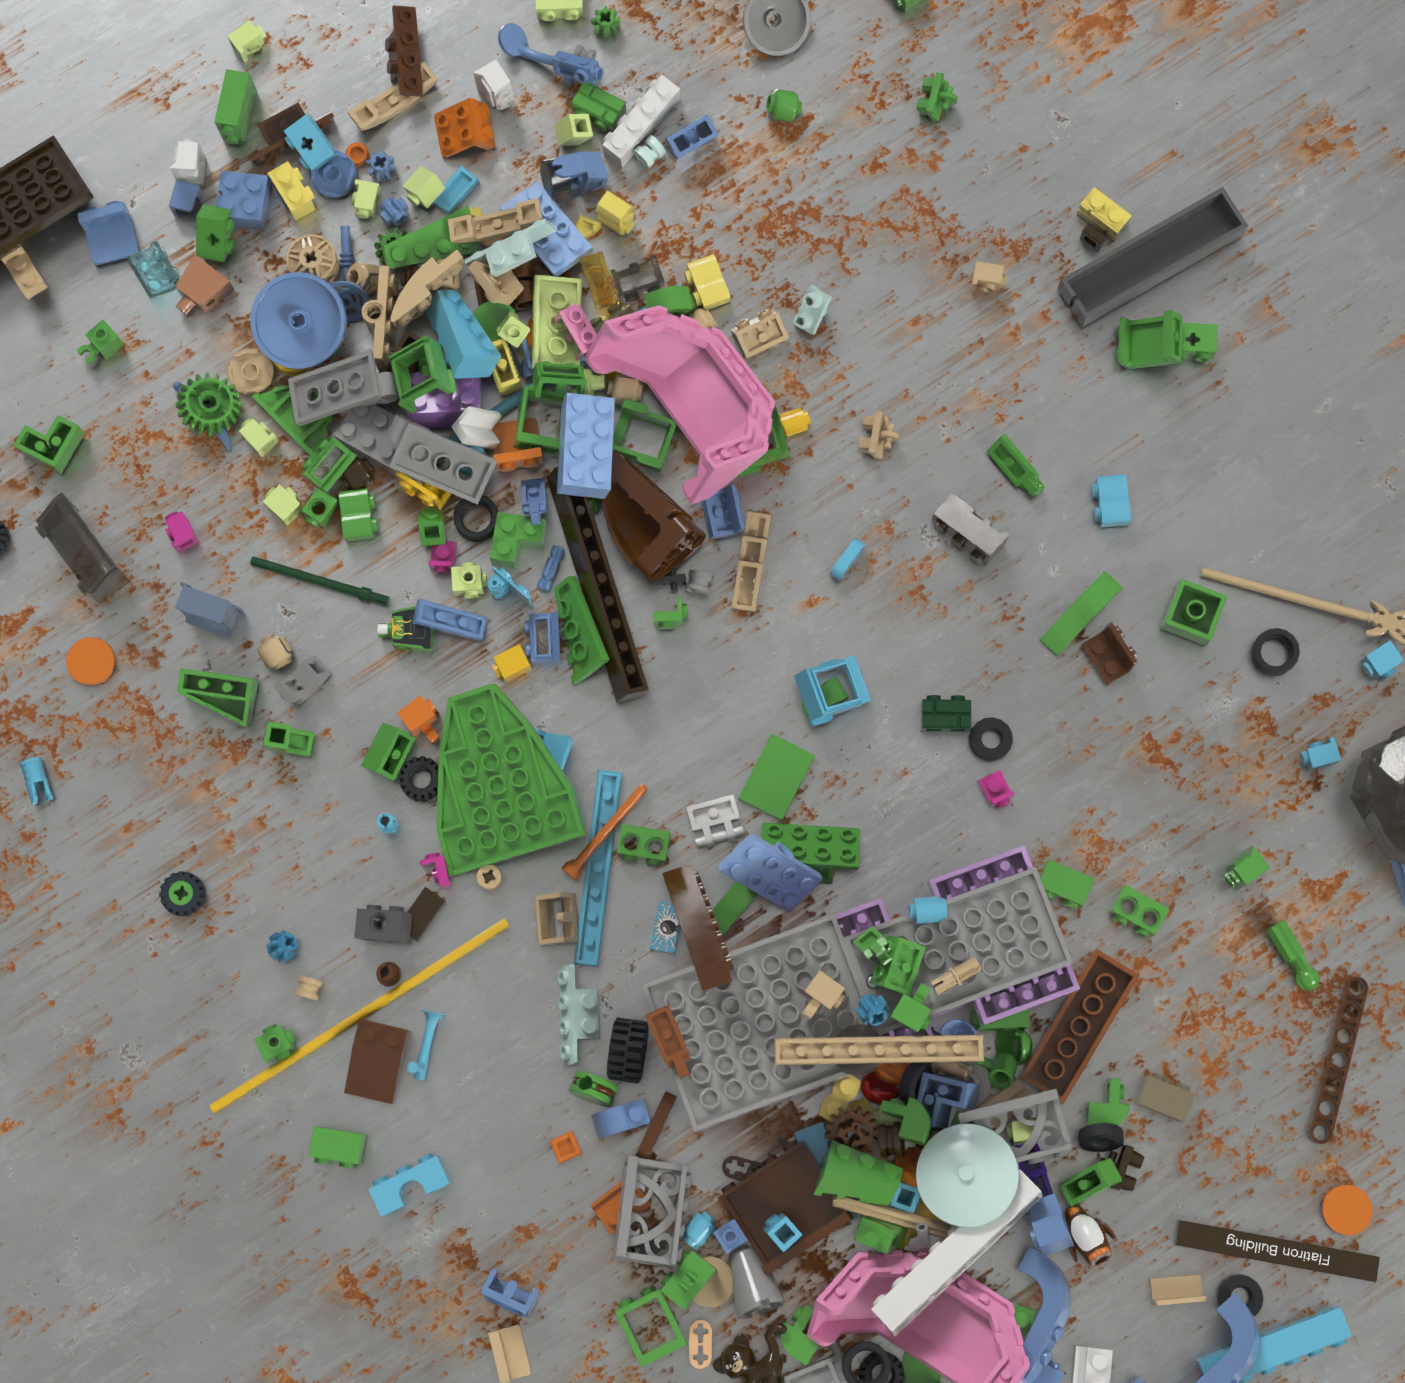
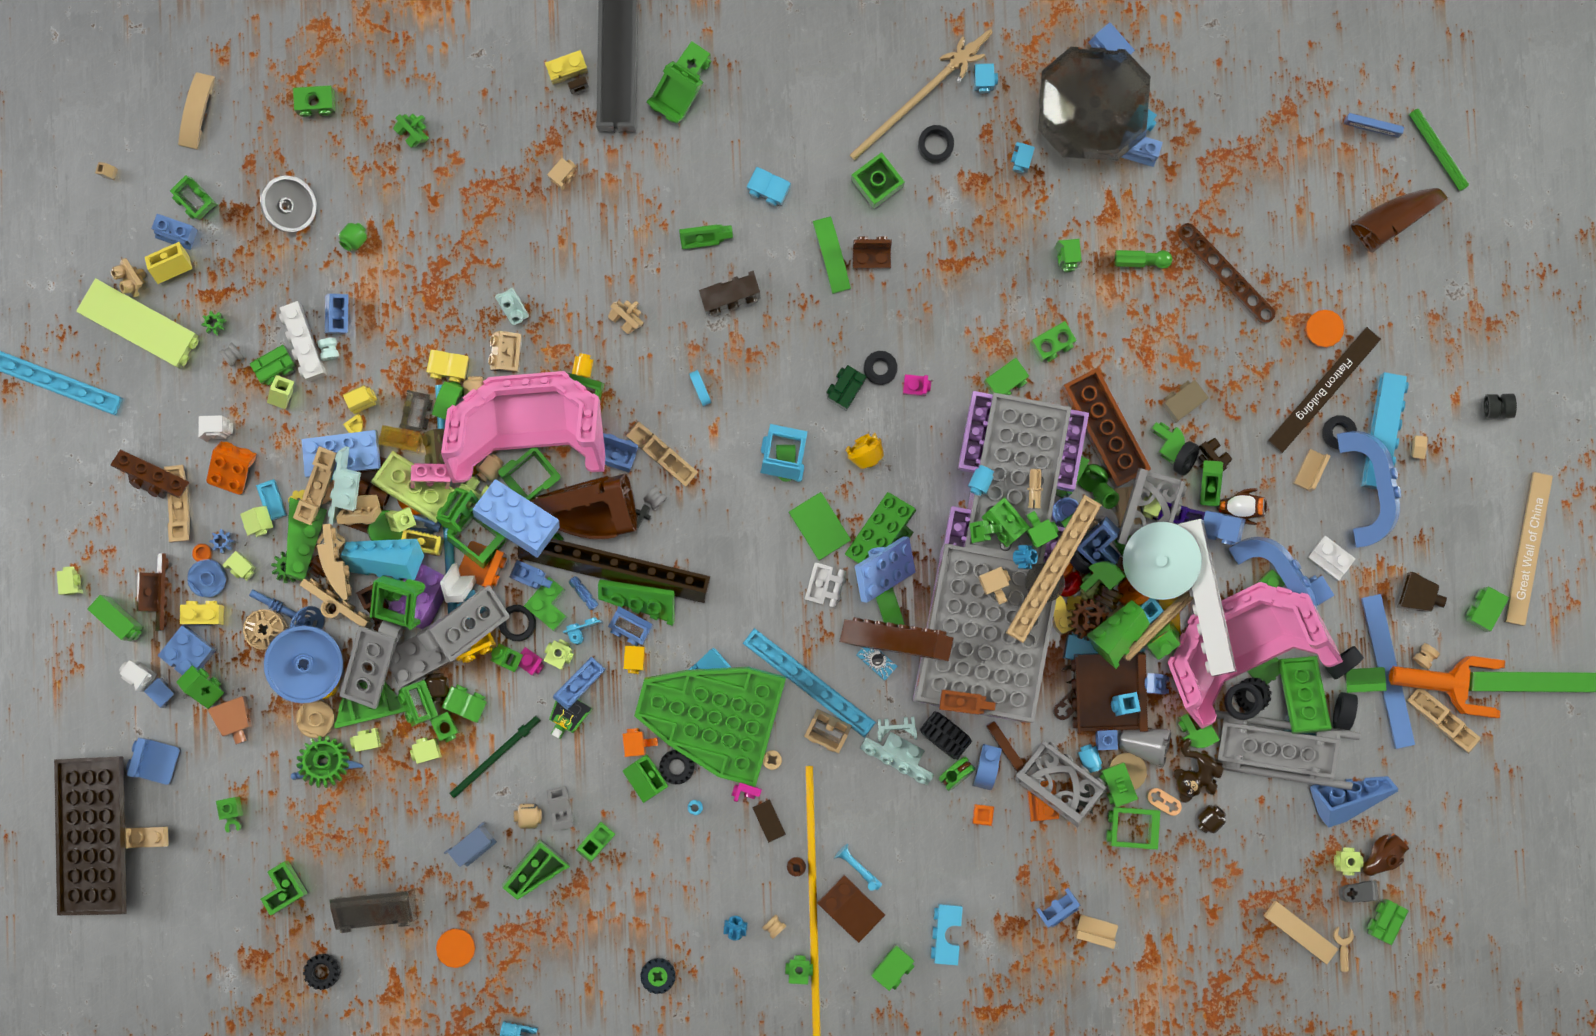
camera: 65 degrees left, 5 degrees up
clear light blue bracket [127,240,179,299] -> none
dark pink brick [165,511,199,552] -> none
medium azure brick [284,114,338,171] -> none
tan head [346,262,379,294] -> none
dark grey brick [354,905,412,943] -> none
medium blue gear [379,197,409,226] -> none
medium blue piece [498,23,604,86] -> none
medium blue piece [540,151,609,196] -> none
orange piece [561,784,647,881] -> none
bright green brick [617,824,671,866] -> none
bright green bracket [653,597,688,629] -> none
light grey arm [908,1223,931,1252] -> none
none -> yellow cone [846,433,884,469]
none -> light aqua piece [878,717,917,742]
none -> medium blue hinge [1145,673,1169,695]

